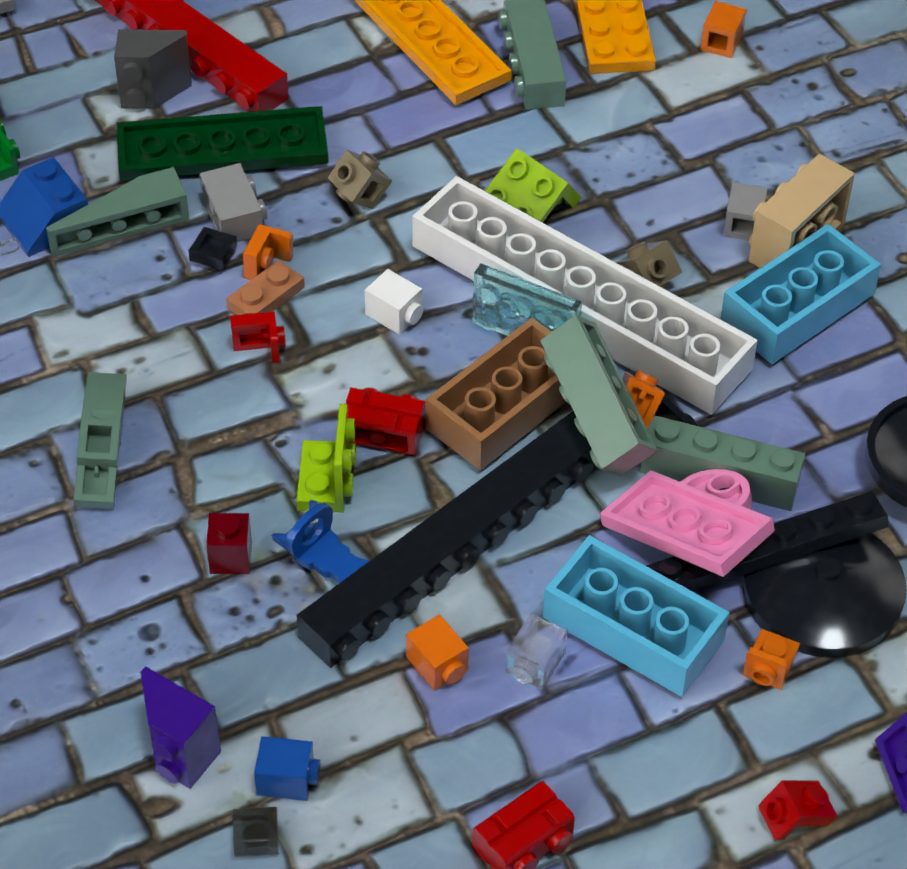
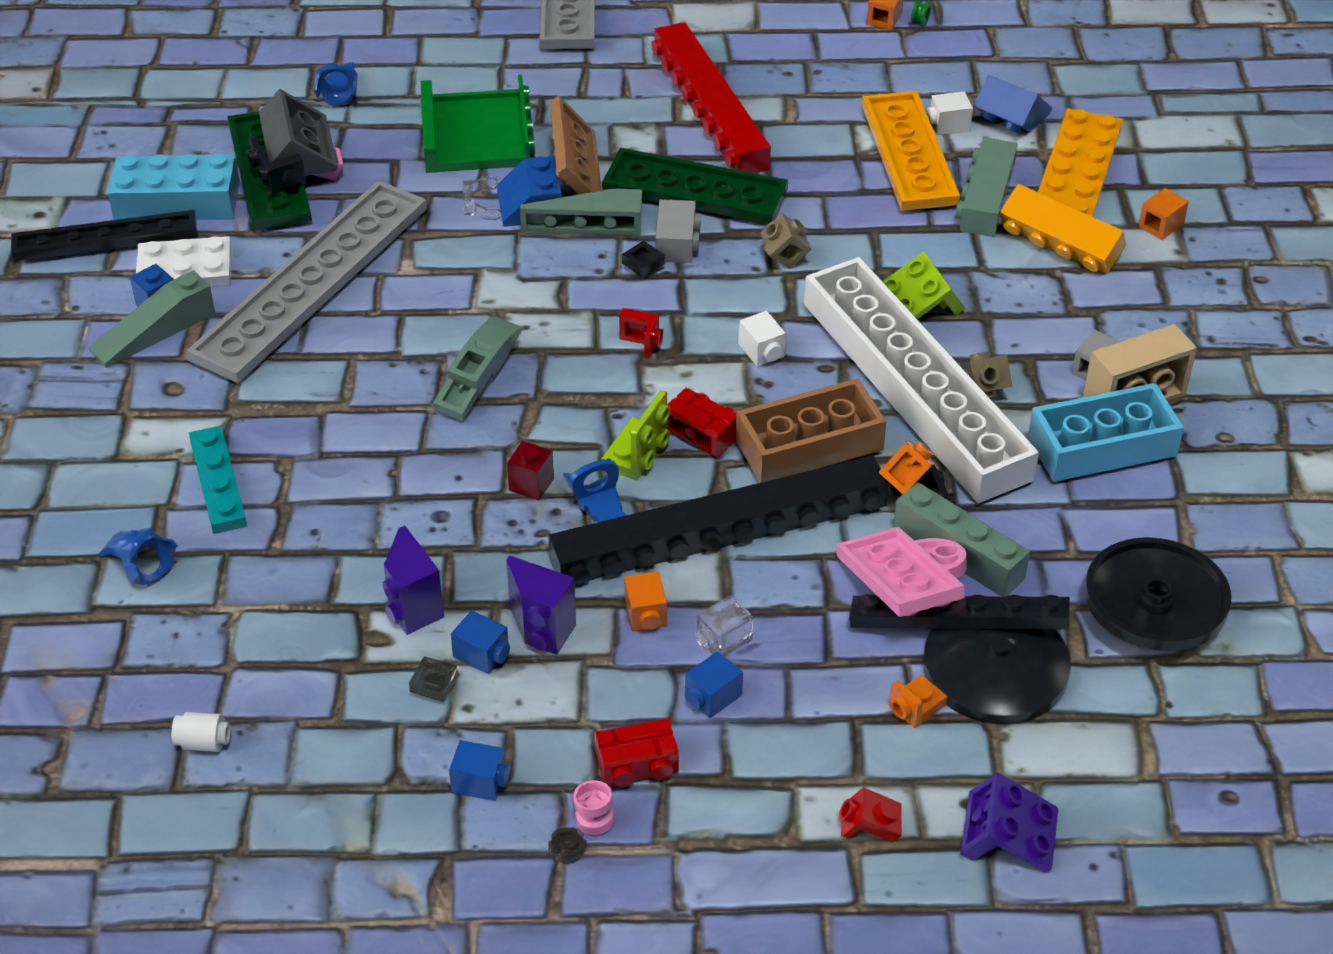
camera: 25 degrees right, 5 degrees down
dark grey slope [114,30,192,109] -> none
nougat plate [226,260,305,315] -> none
orange bracket [243,224,293,280] -> none
clear light blue plate [473,263,582,336] -> none
sand green brick [540,315,658,476] -> none
medium azure brick [542,535,730,697] -> none
none -> dark purple slope [506,555,576,655]
none -> medium nougat plate [550,96,602,195]
none -> blue brick [685,651,743,718]
none -> light orange brick [999,184,1126,274]

